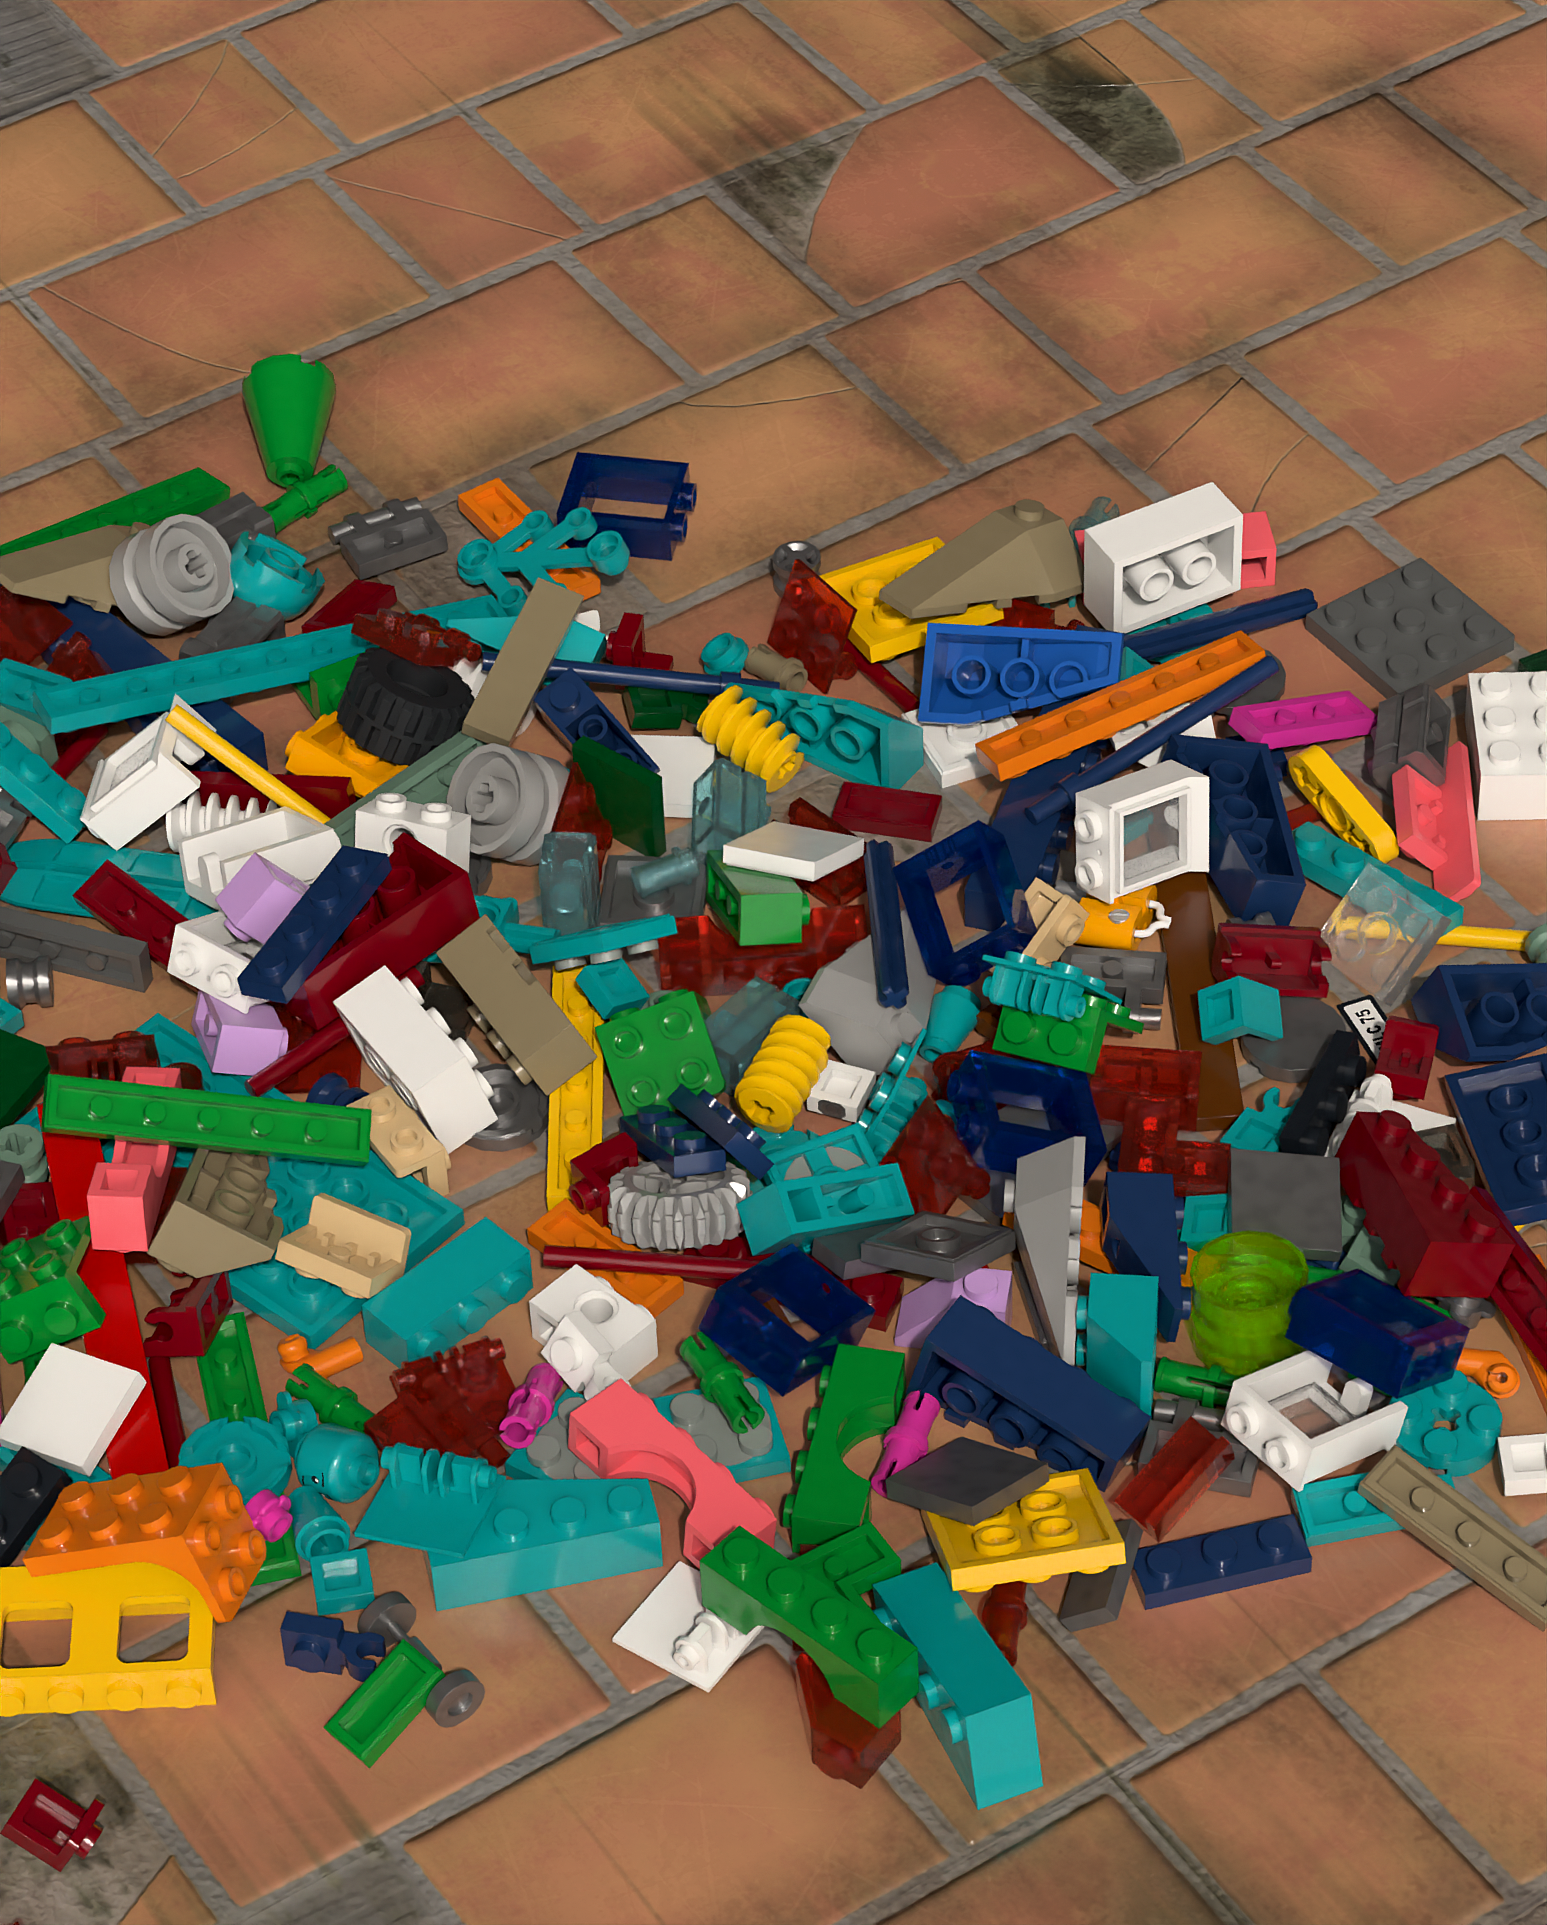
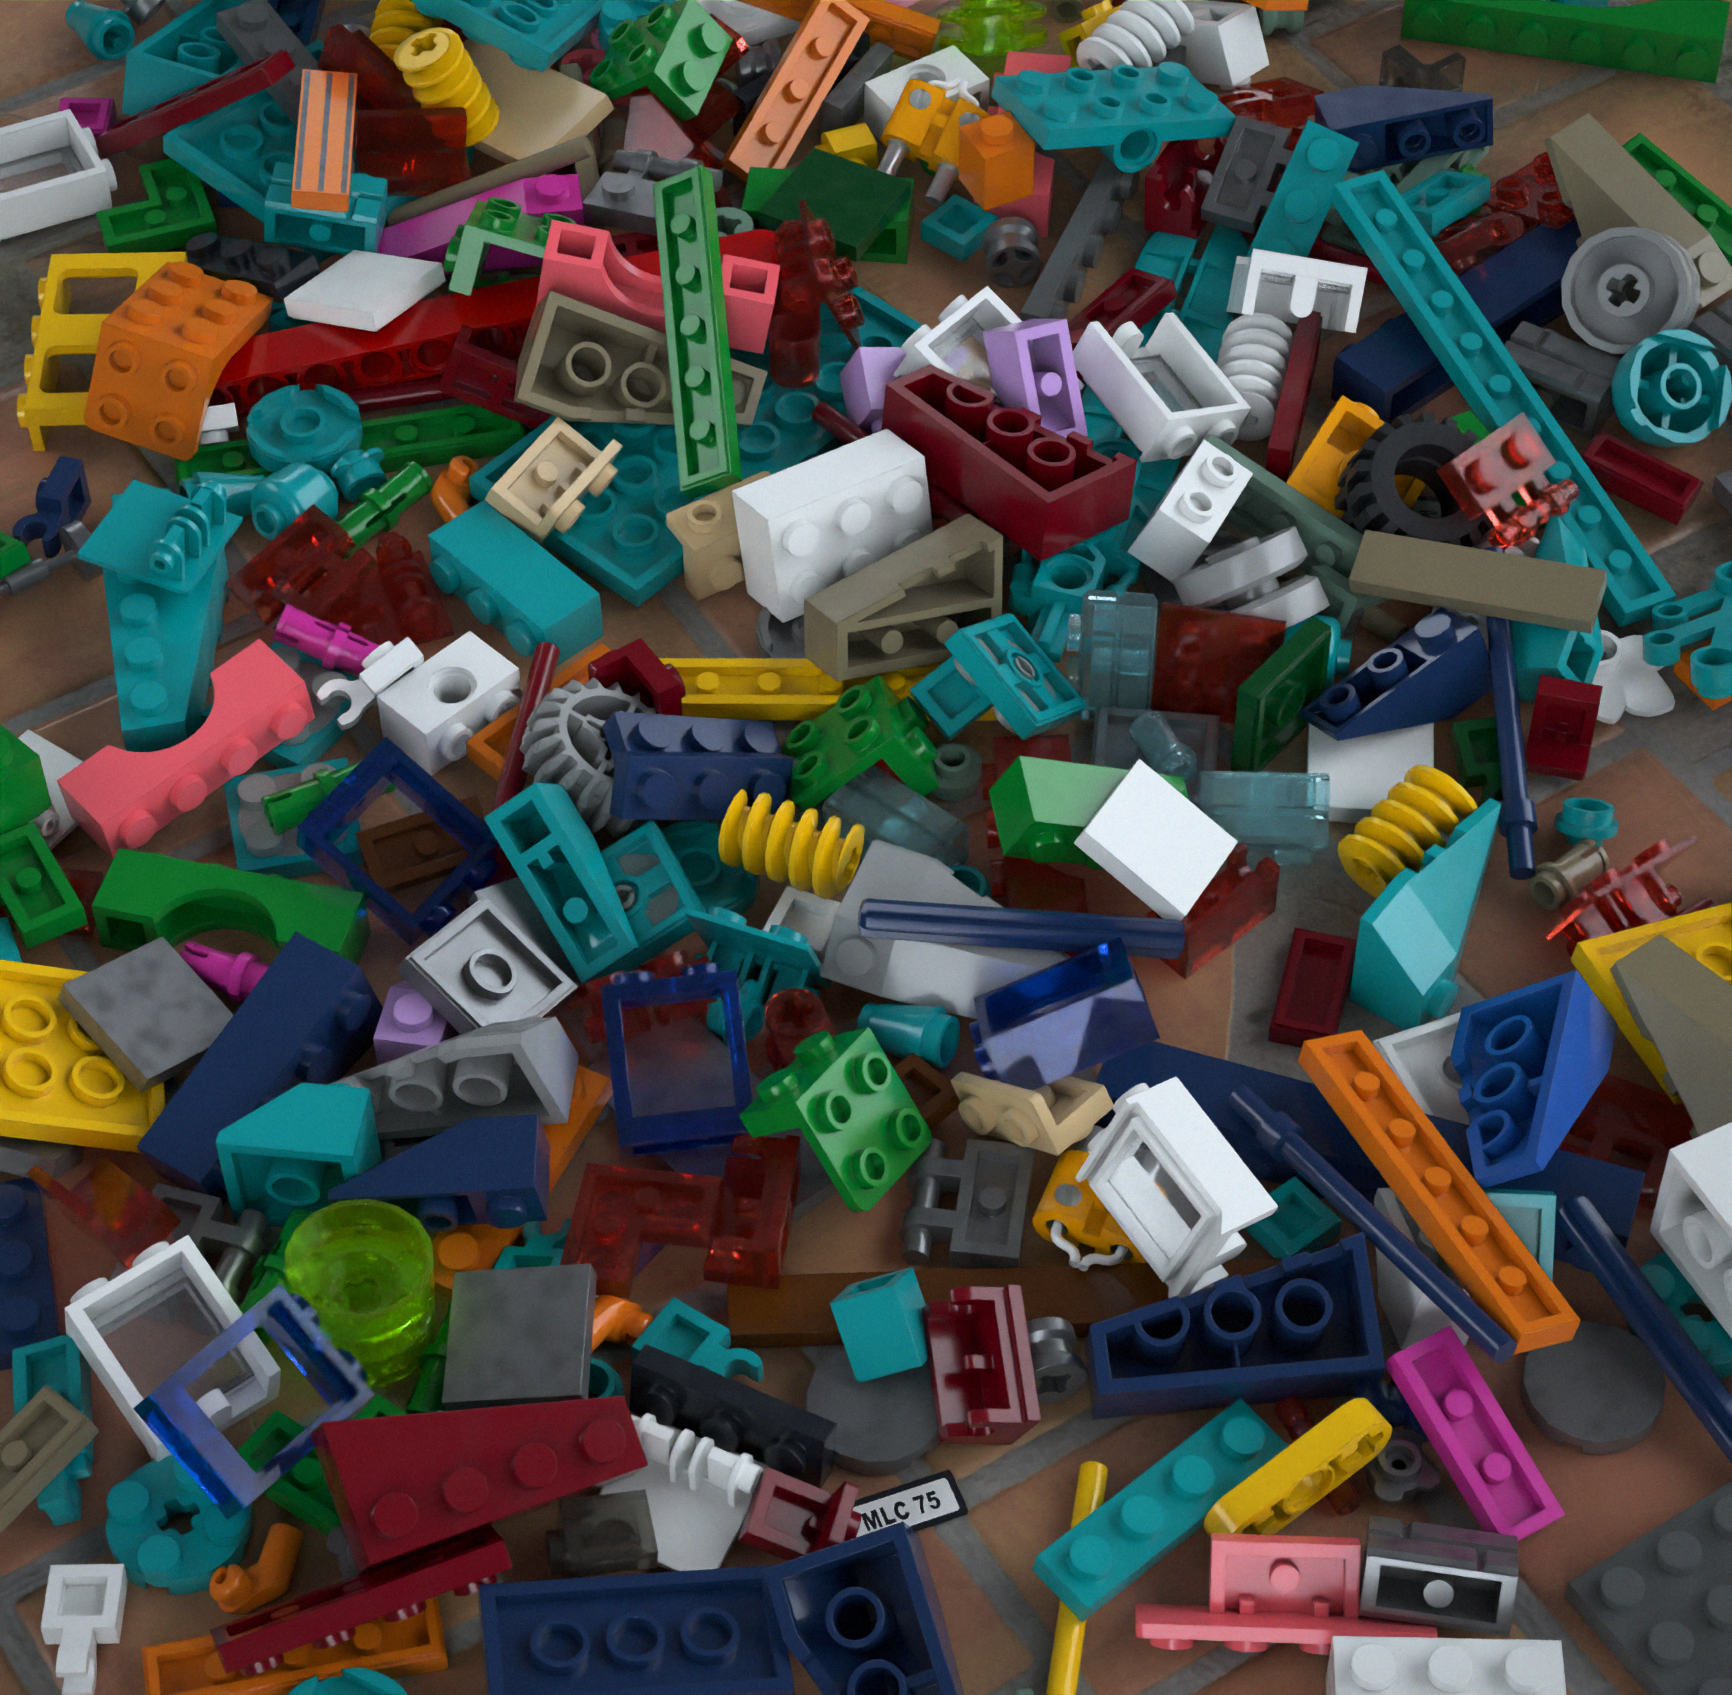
camera: 90 degrees right, 5 degrees up
yellow bar [165,704,330,824] -> none
dark blue plate [237,845,392,1004] -> none
dark pink plate [245,1489,293,1542] -> none
teal hinge [982,951,1122,1021] -> none
clear plate [1321,862,1452,1007] -> none

